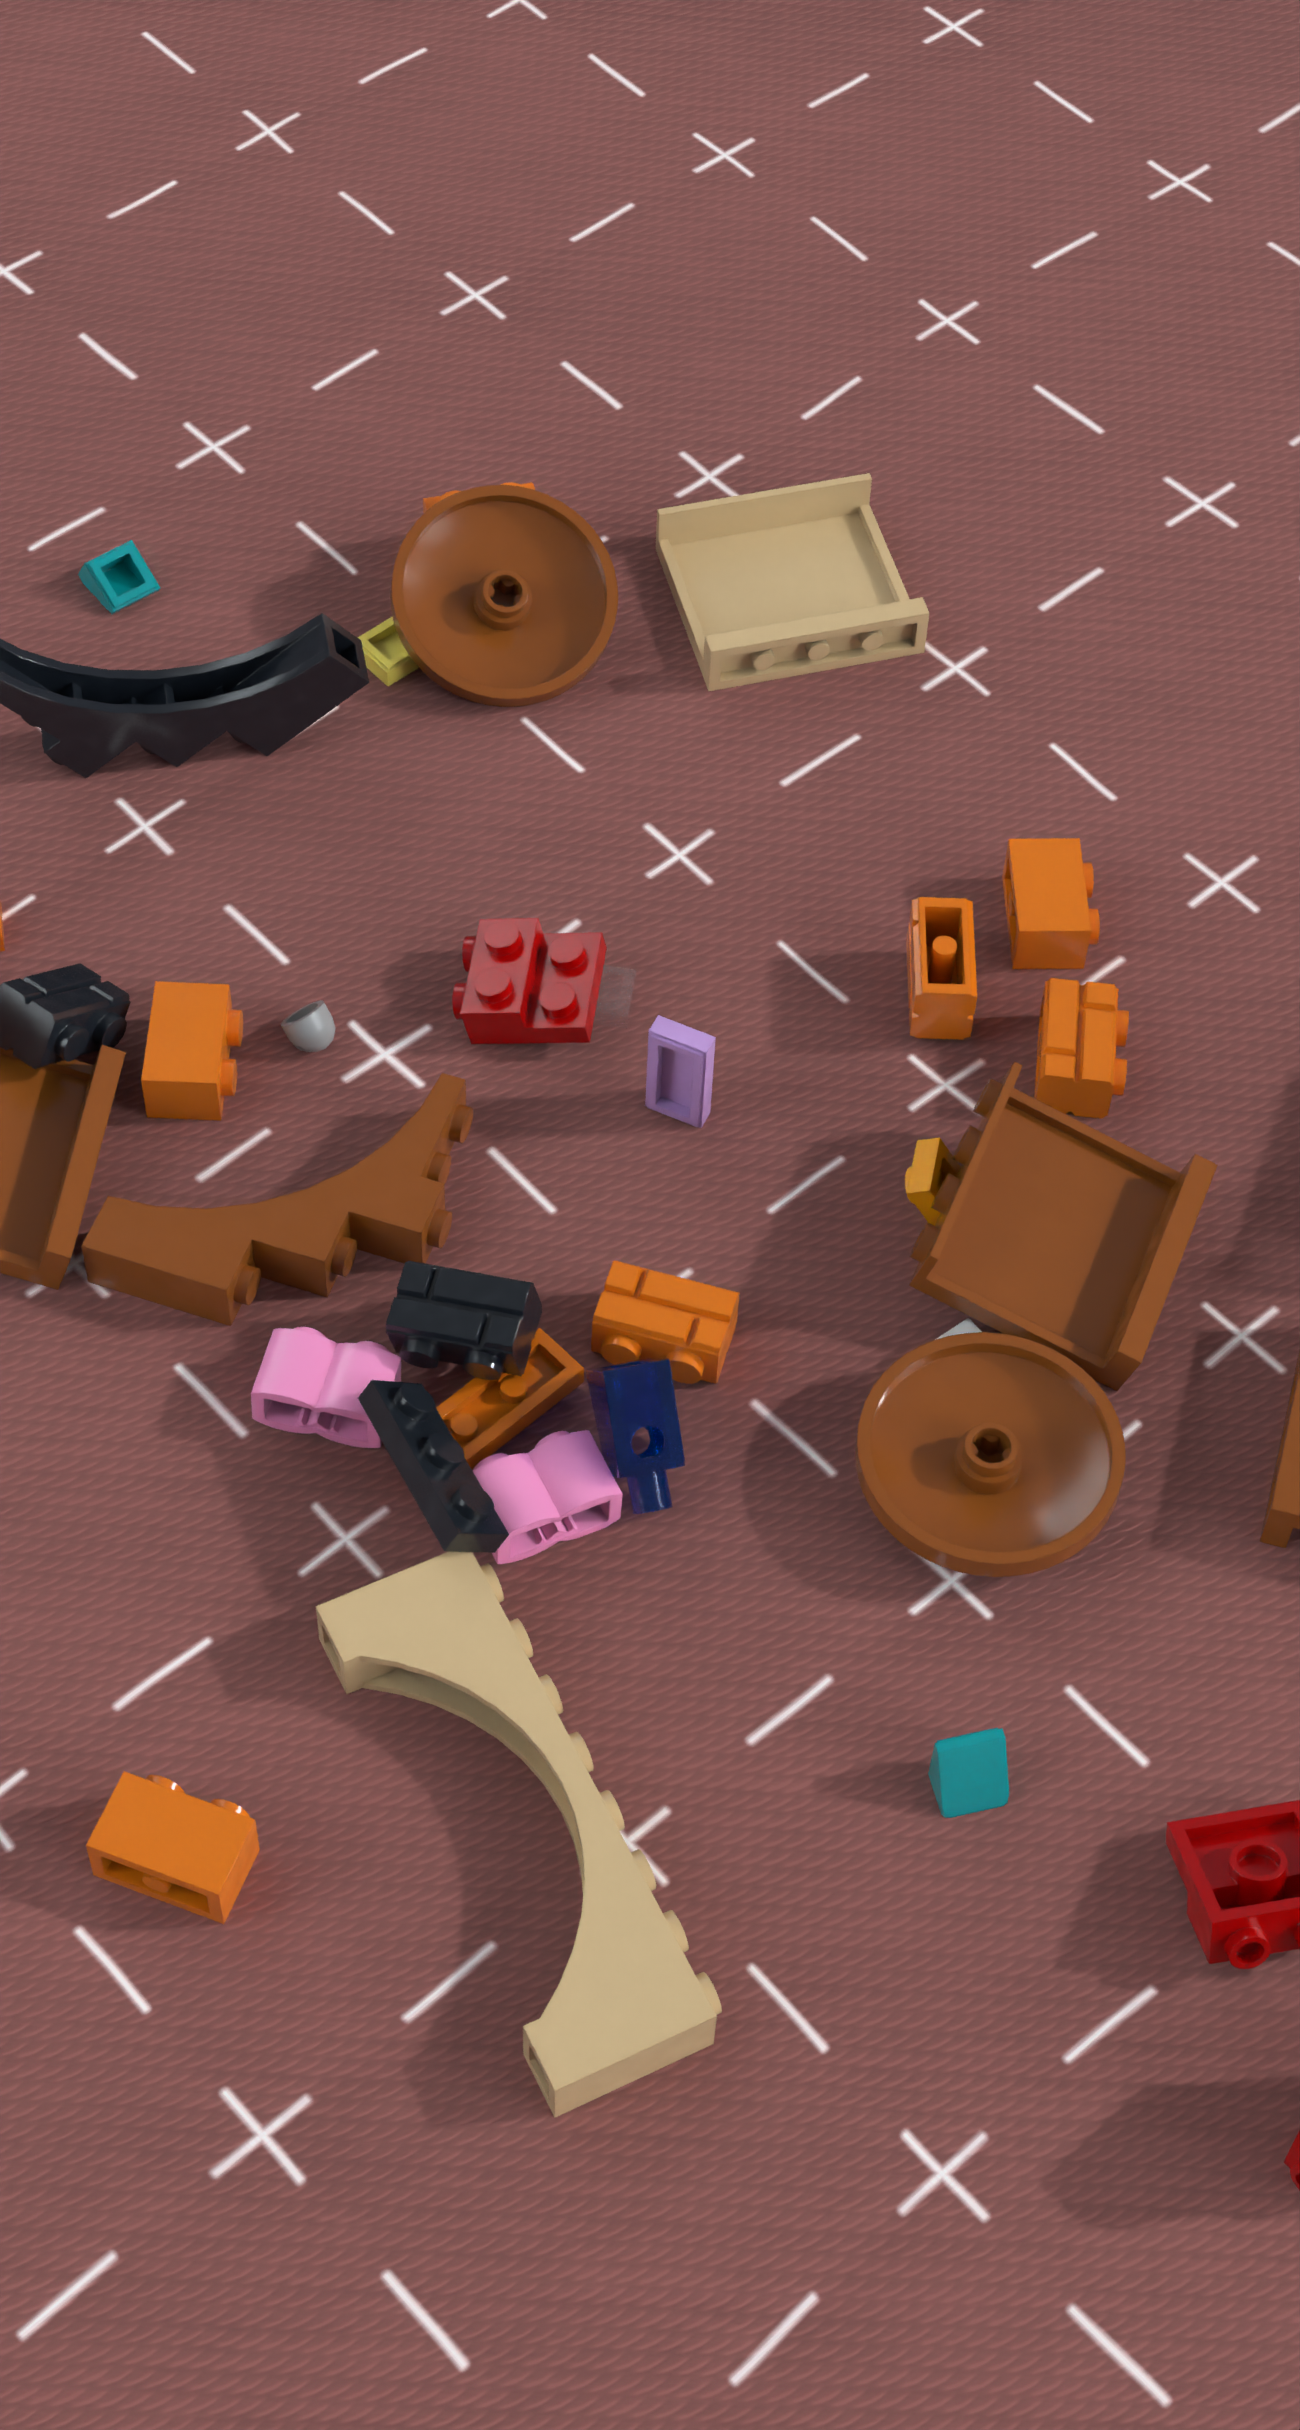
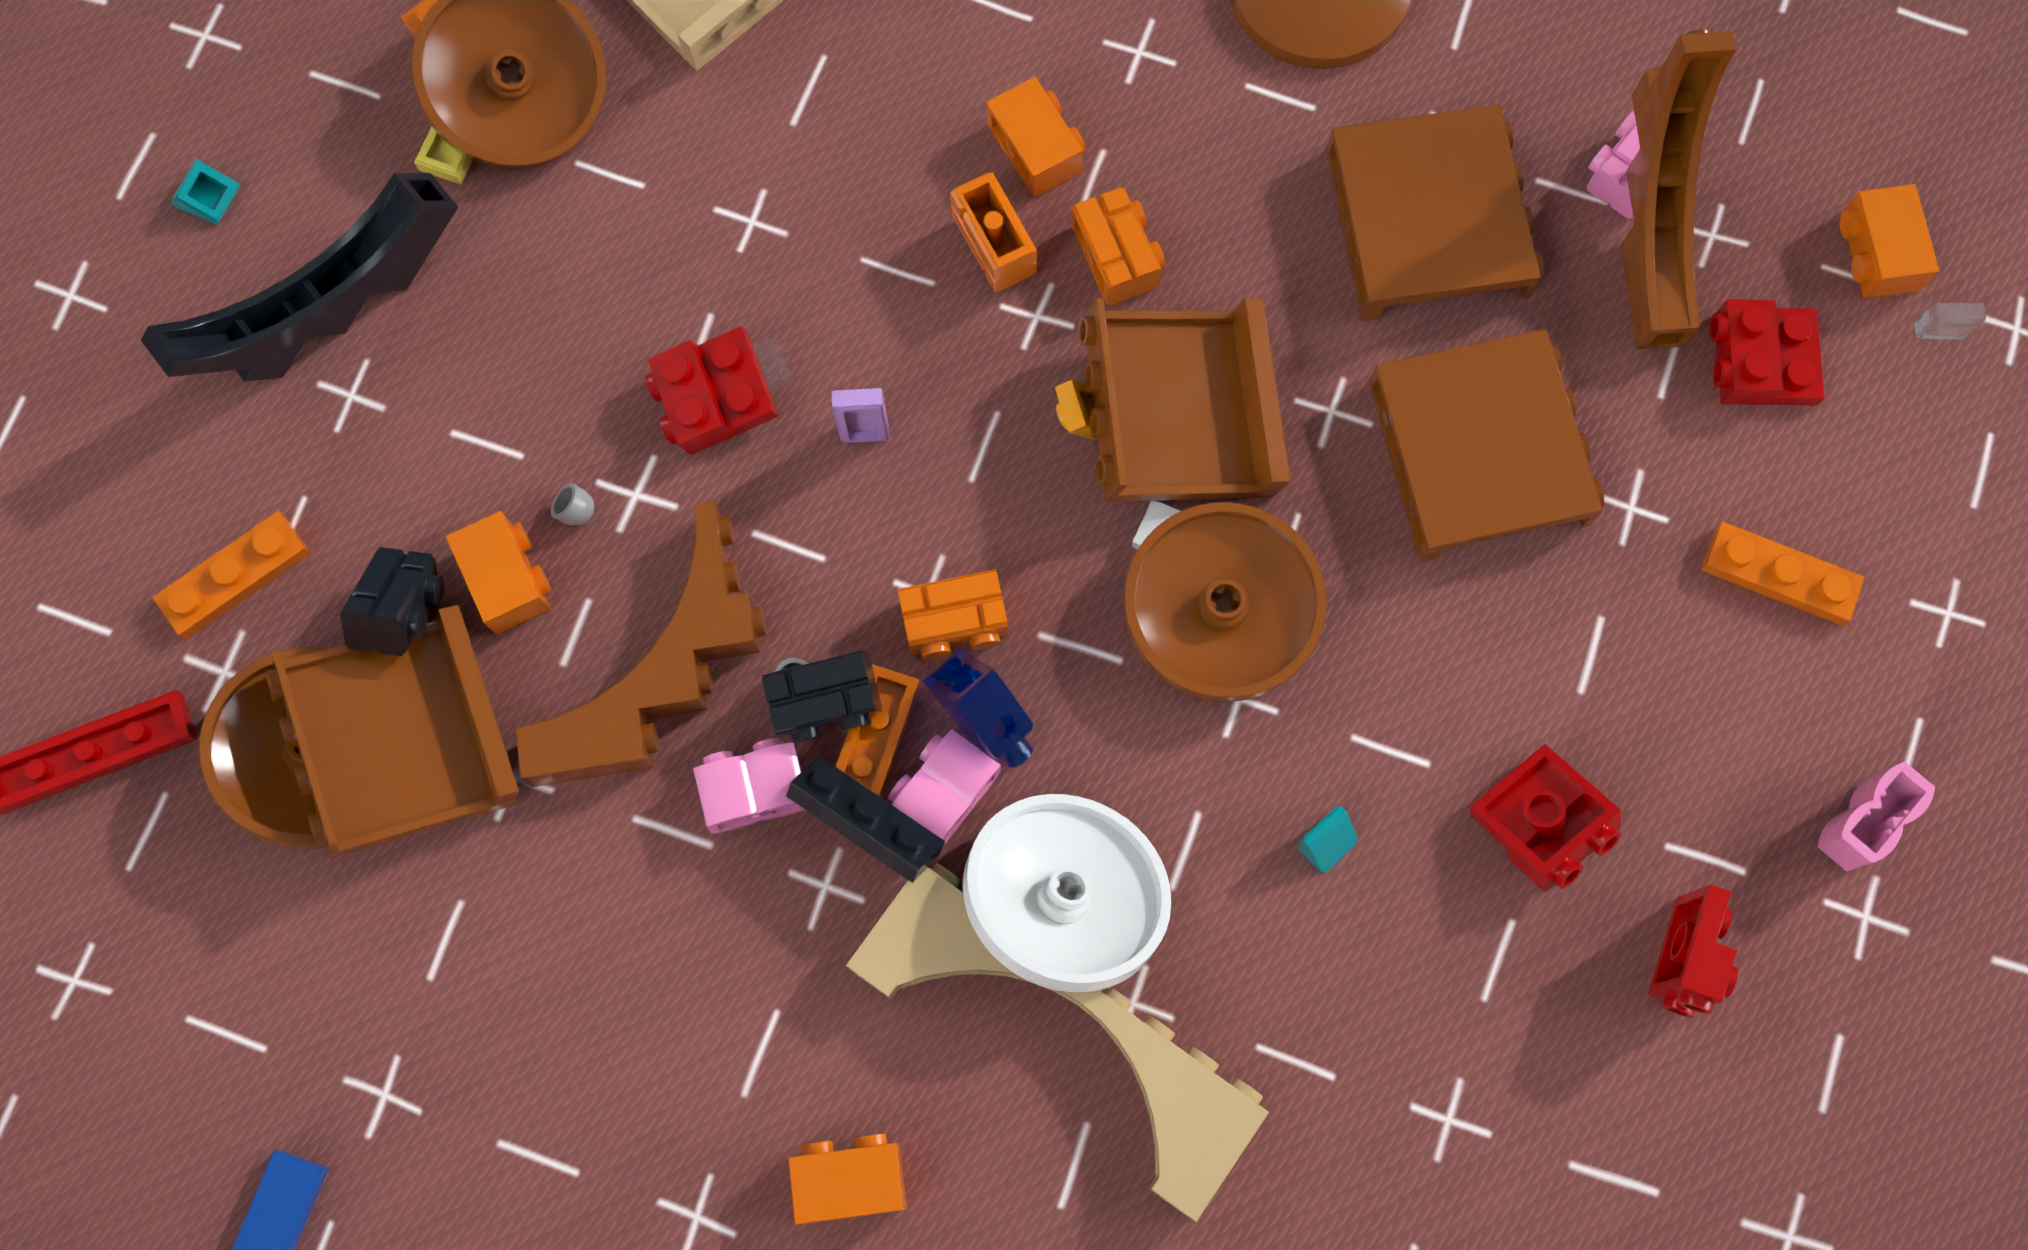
camera: 25 degrees left, 20 degrees up
none -> white dish [963,794,1171,992]

